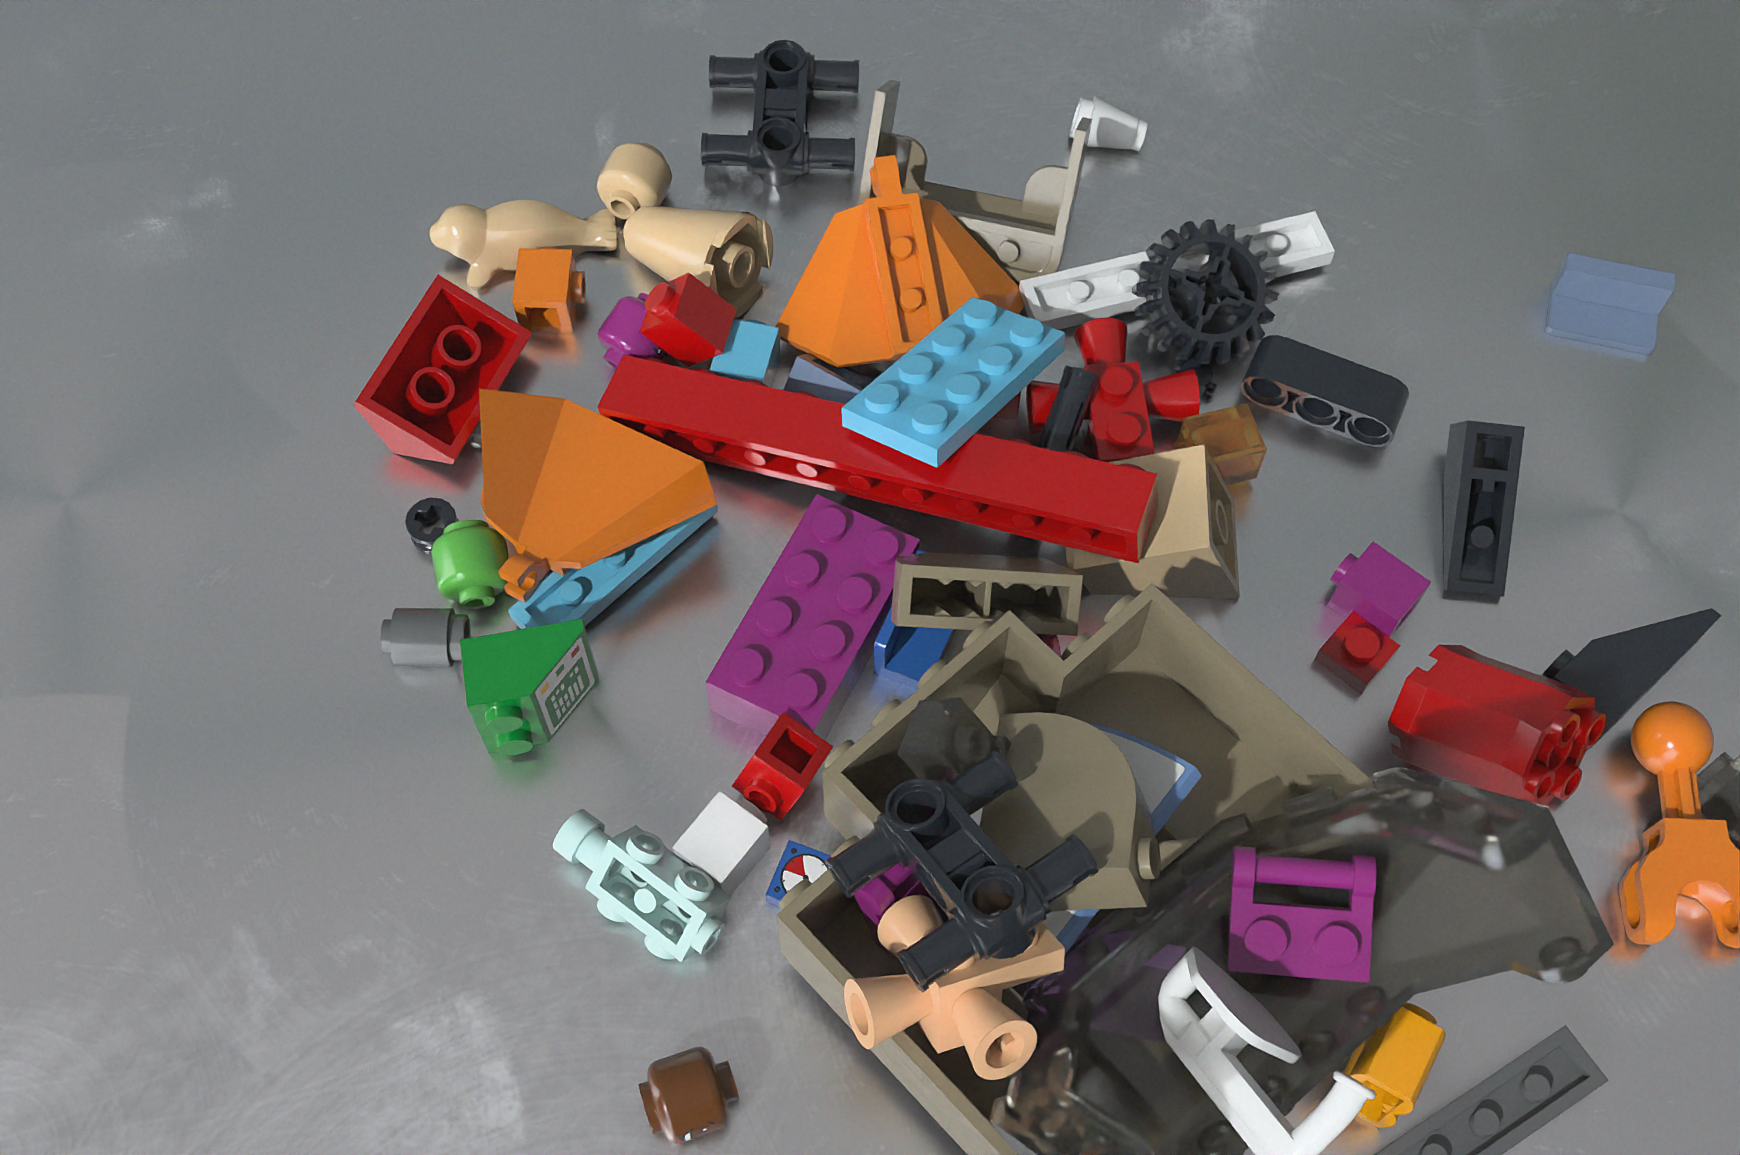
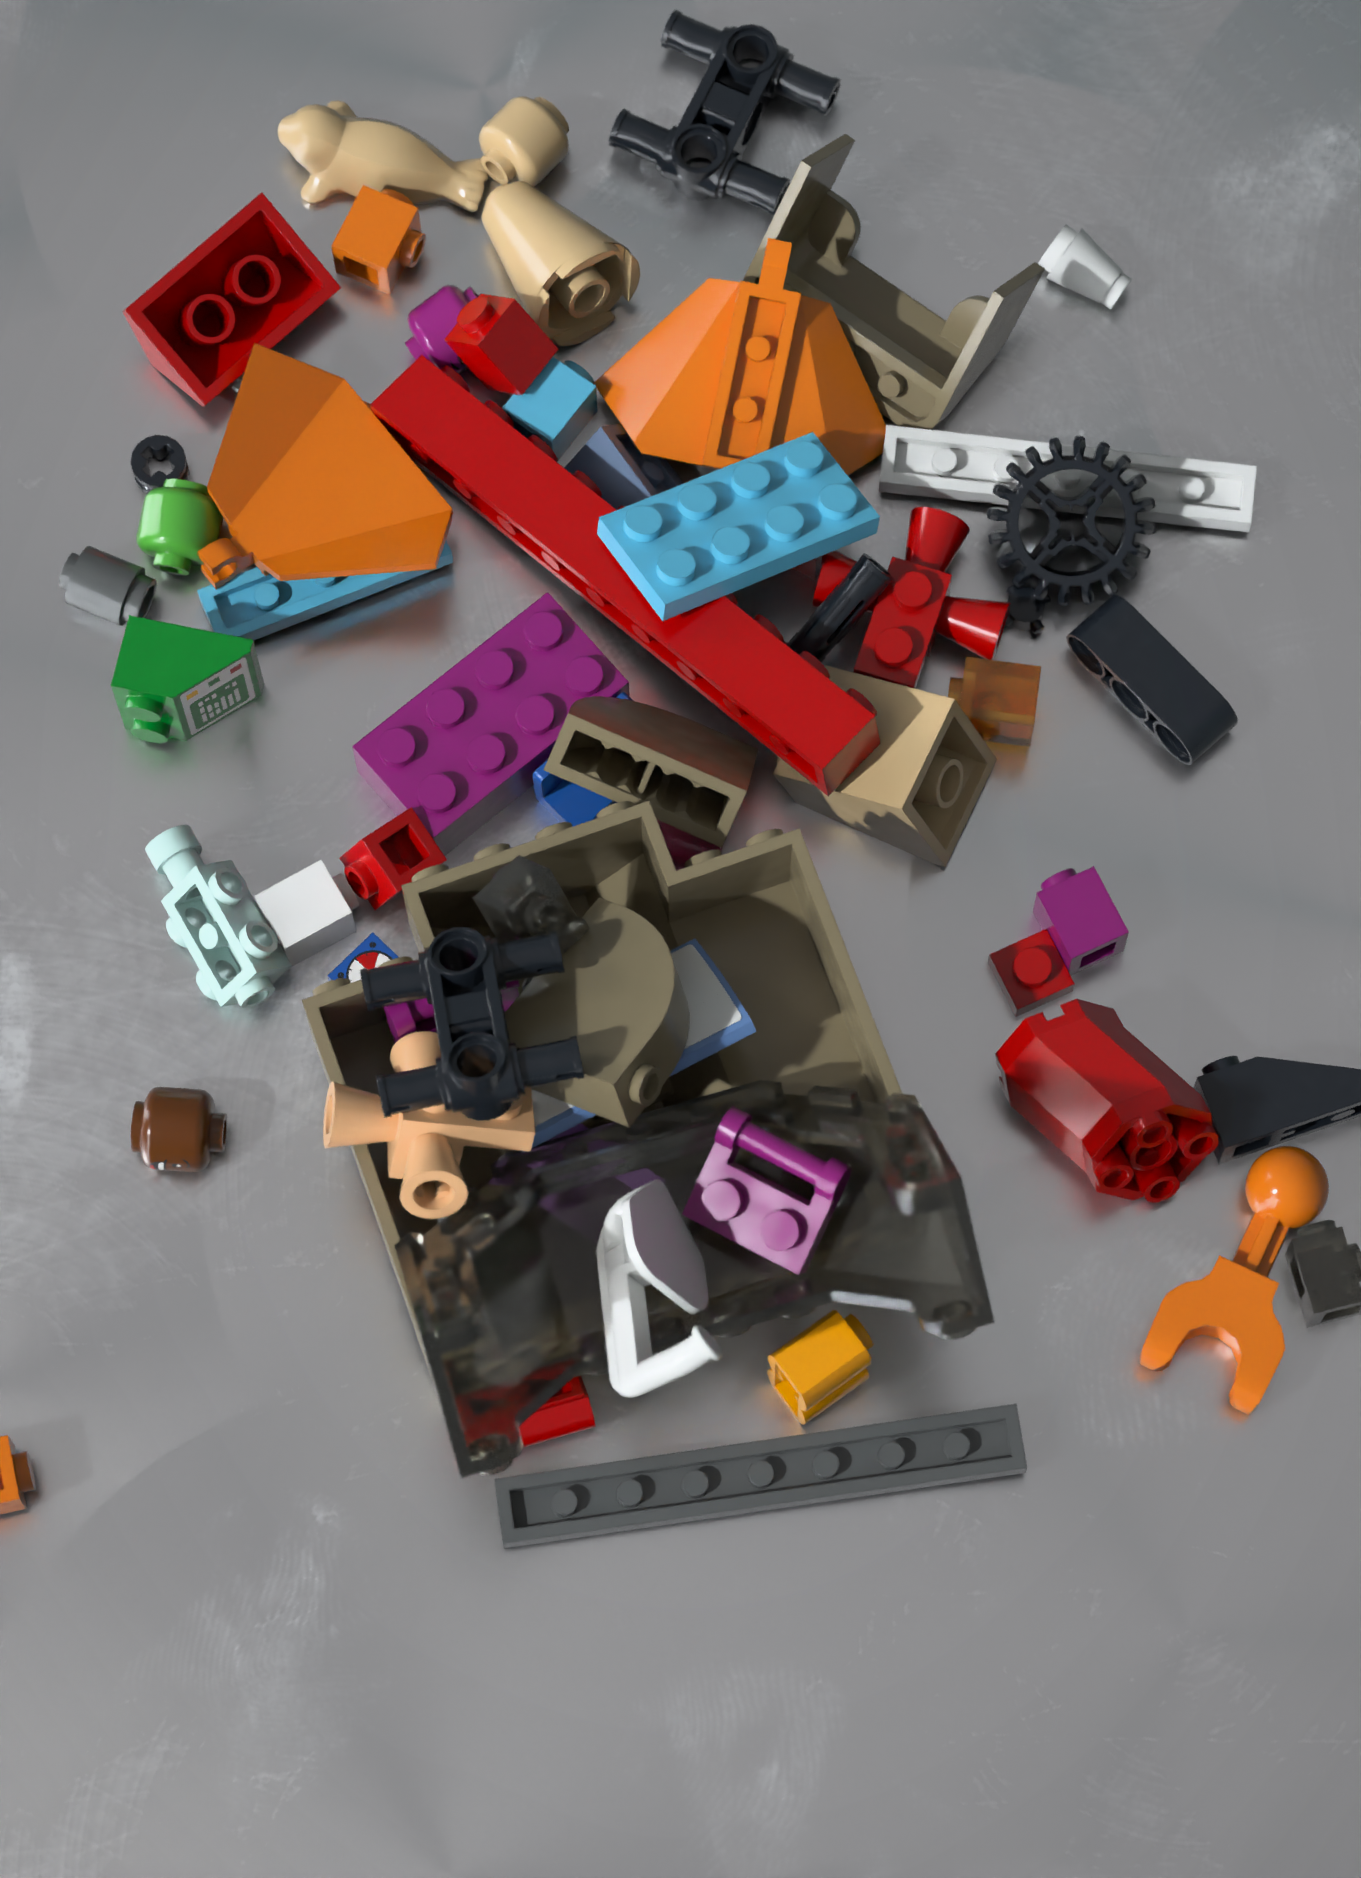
camera: 25 degrees right, 10 degrees up
black slope [1444,420,1525,597] -> none

